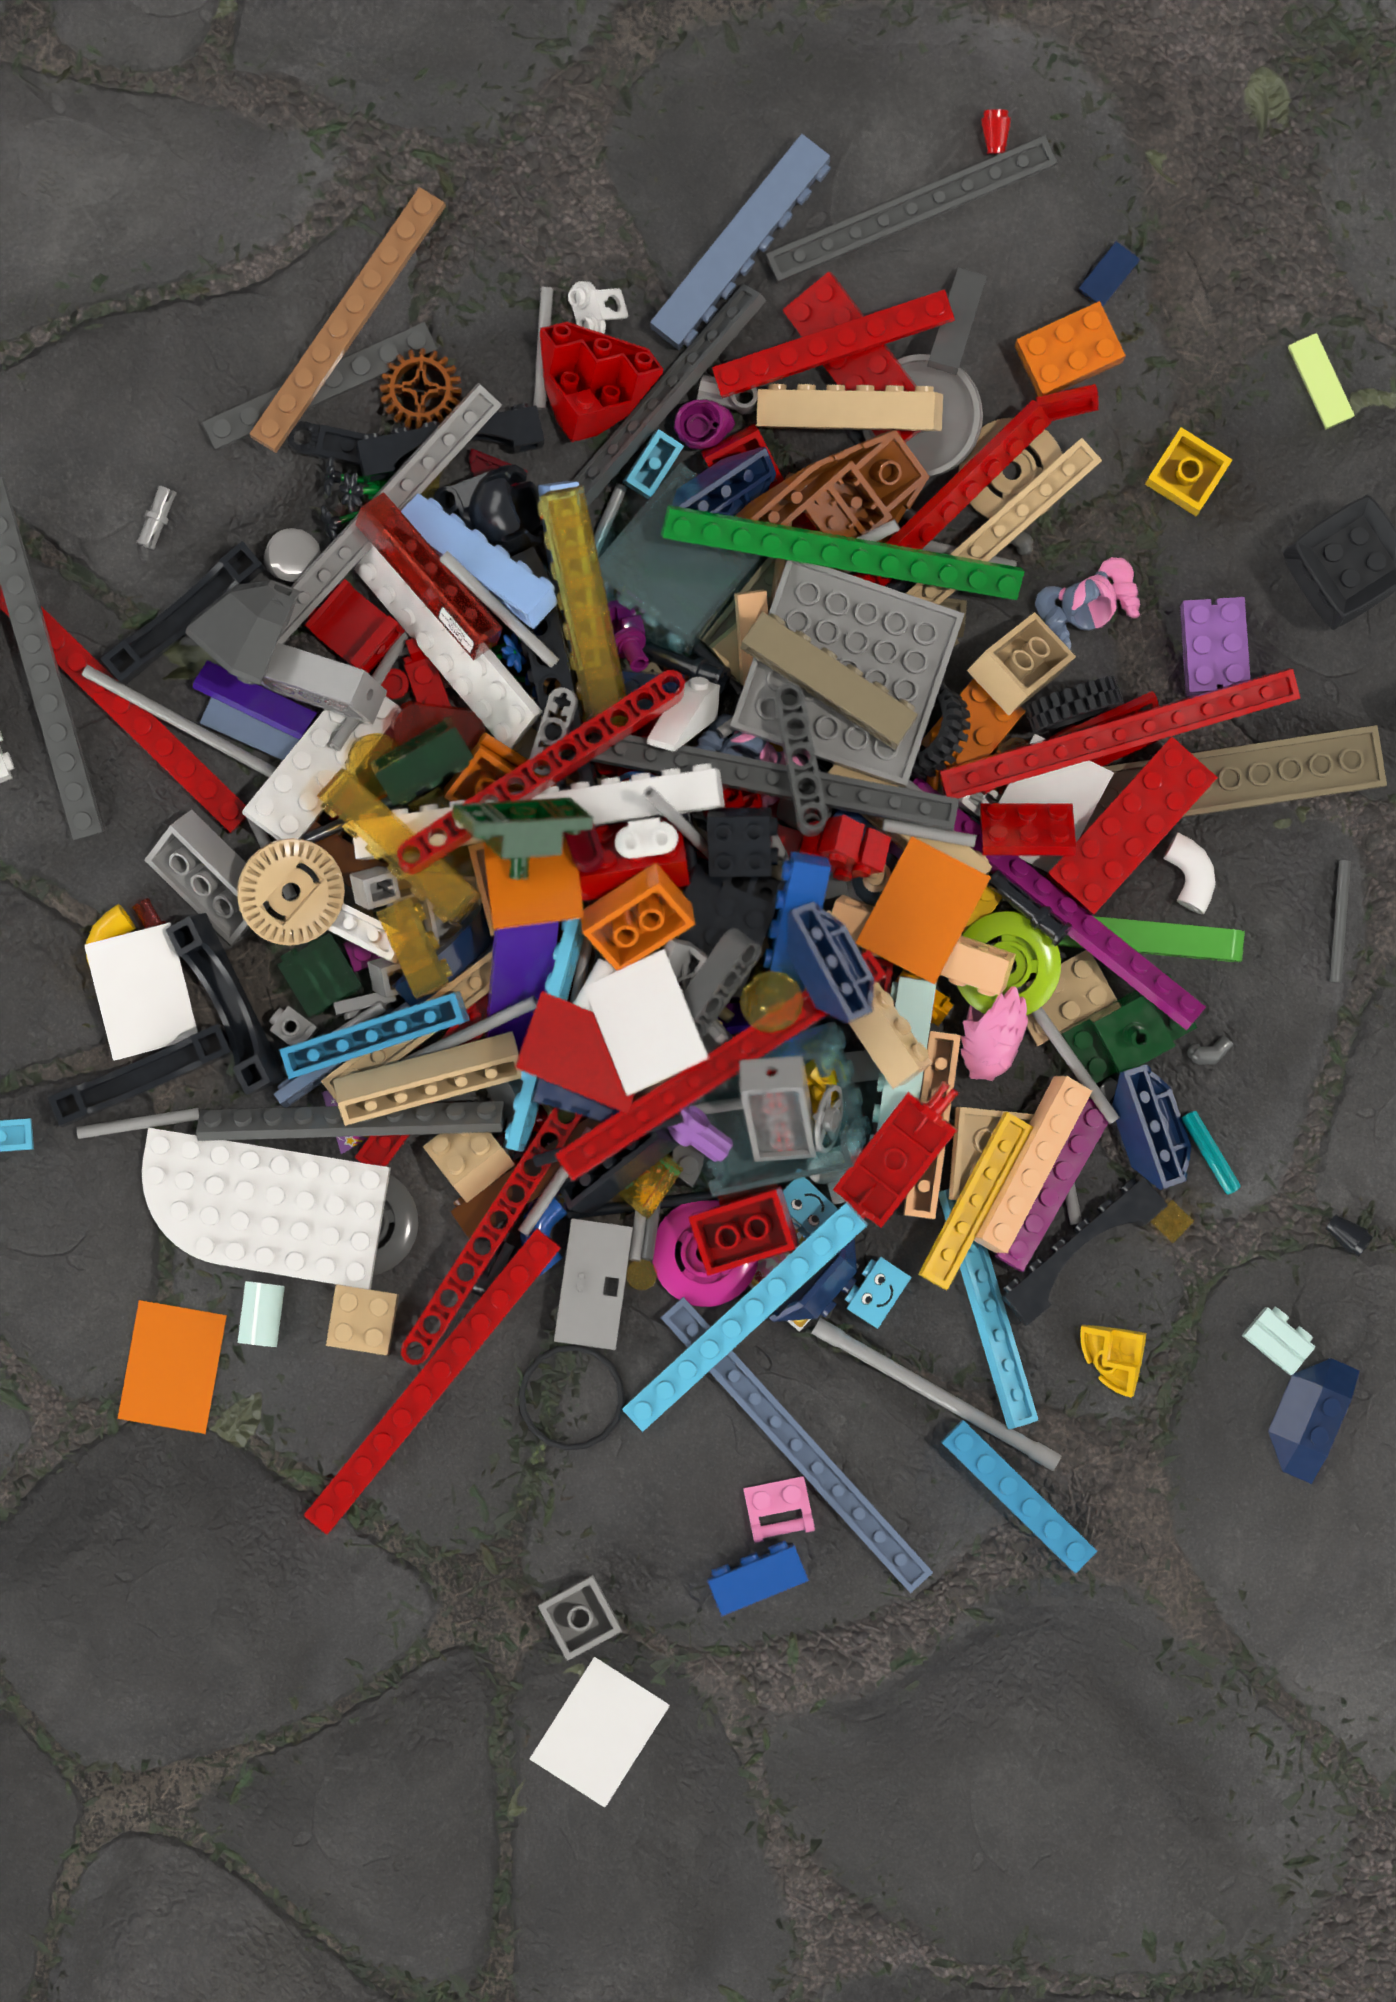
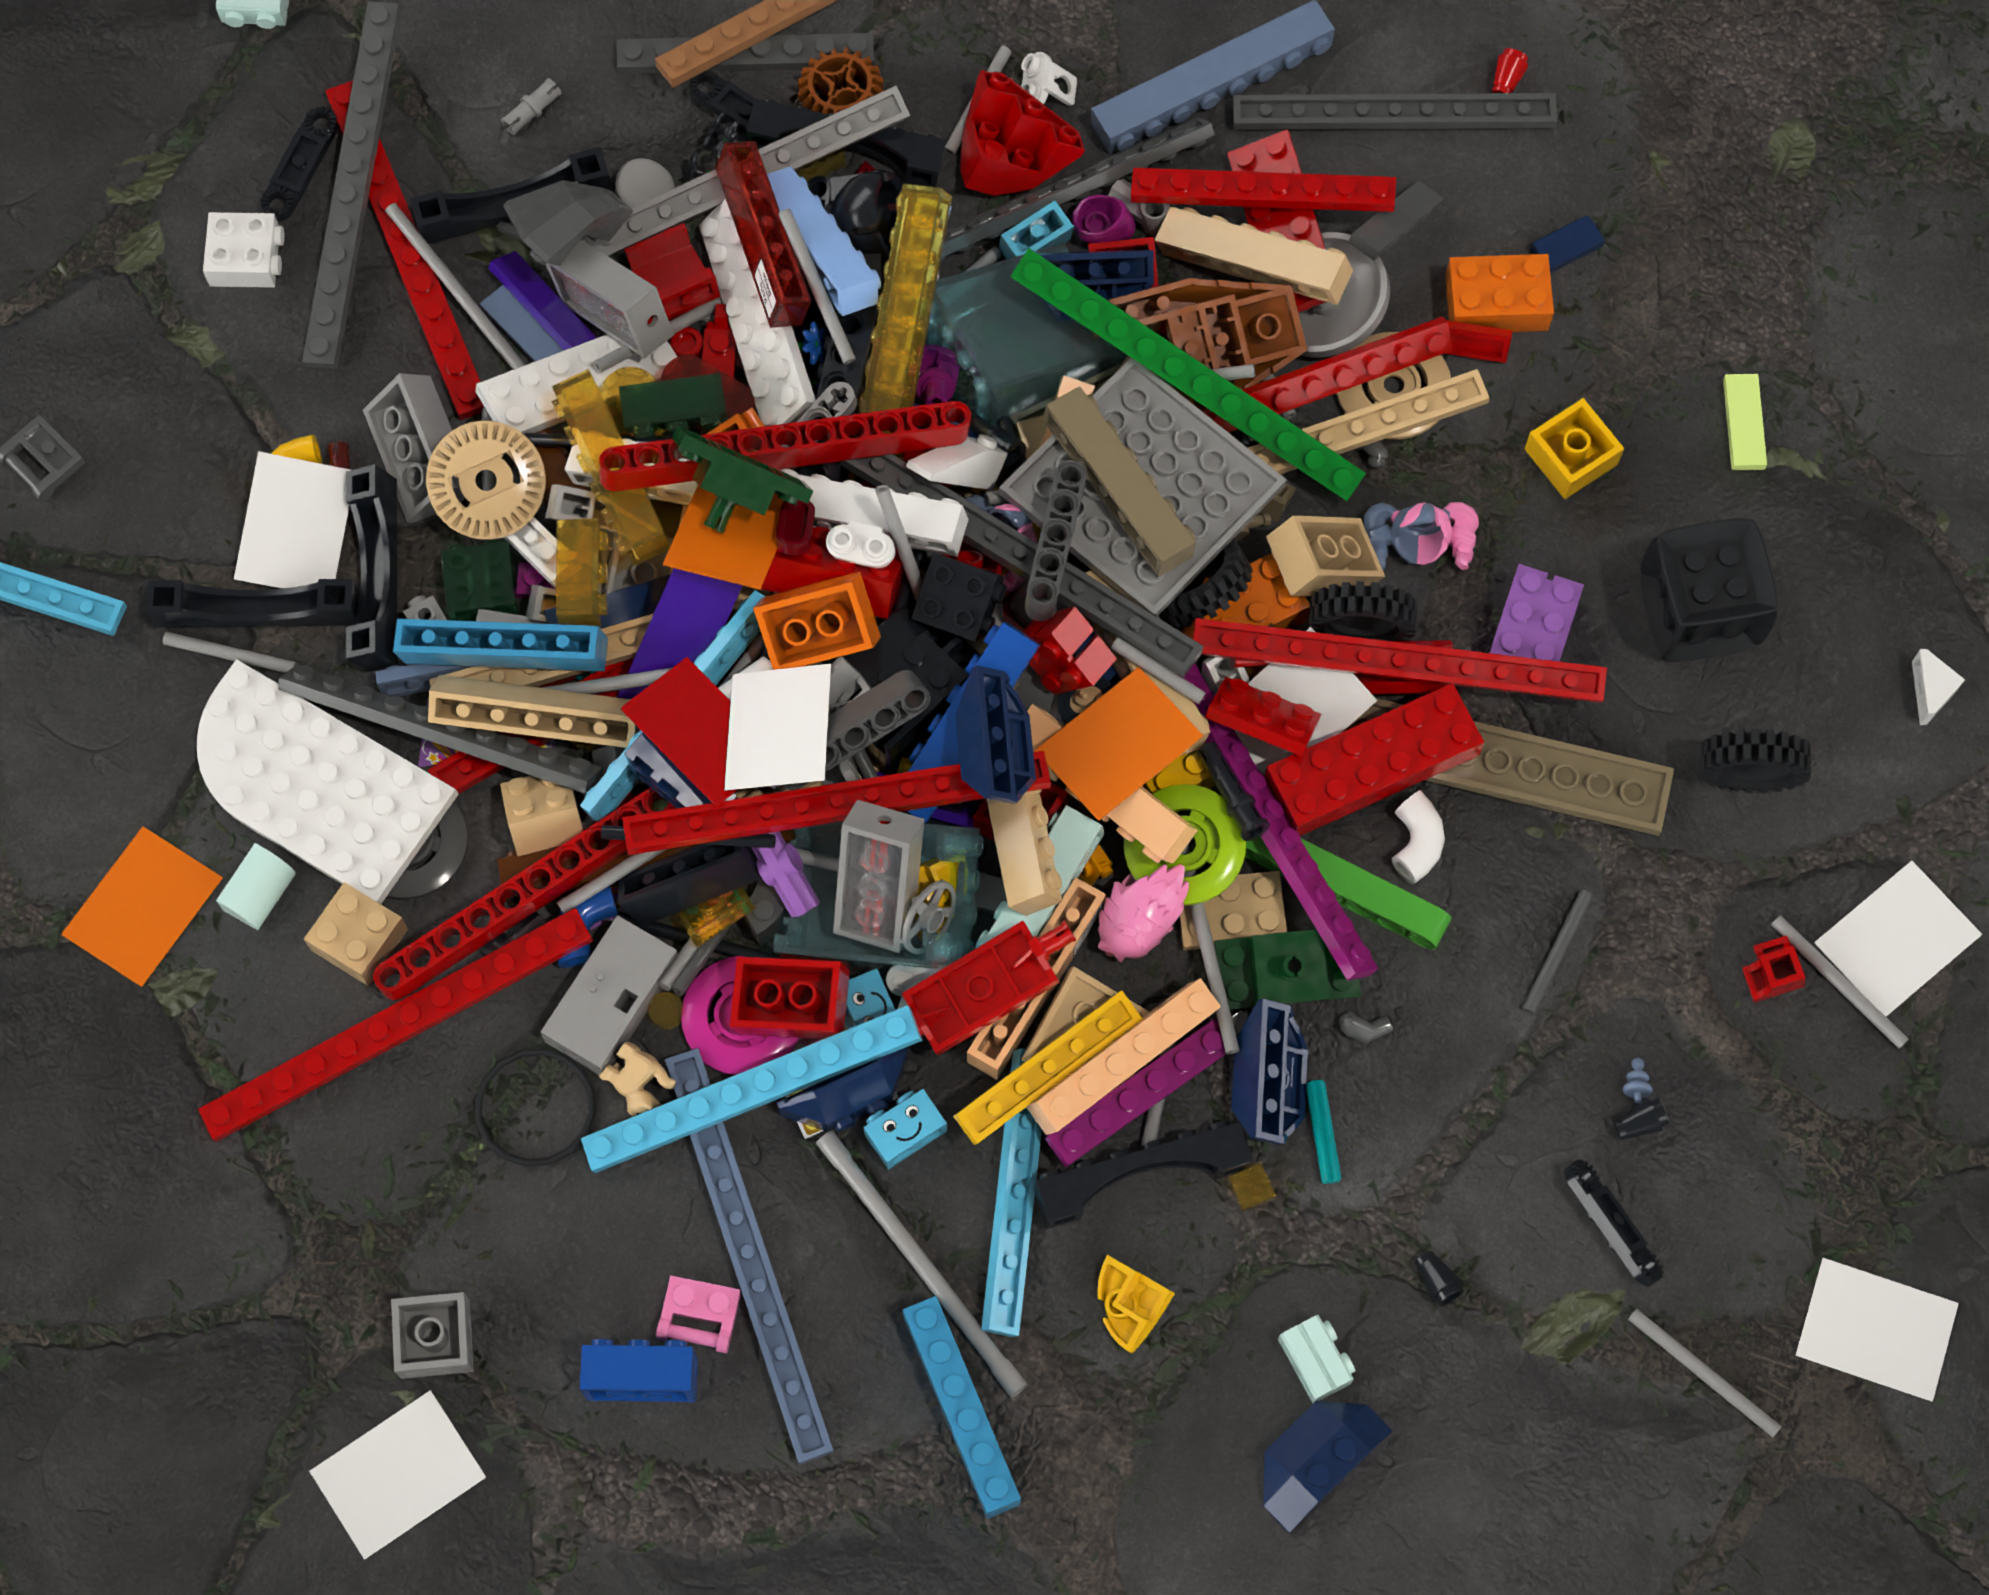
camera: 25 degrees right, 15 degrees down
clear yellow tile [740,971,803,1032] -> none
none -> tan animal [599,1042,676,1117]

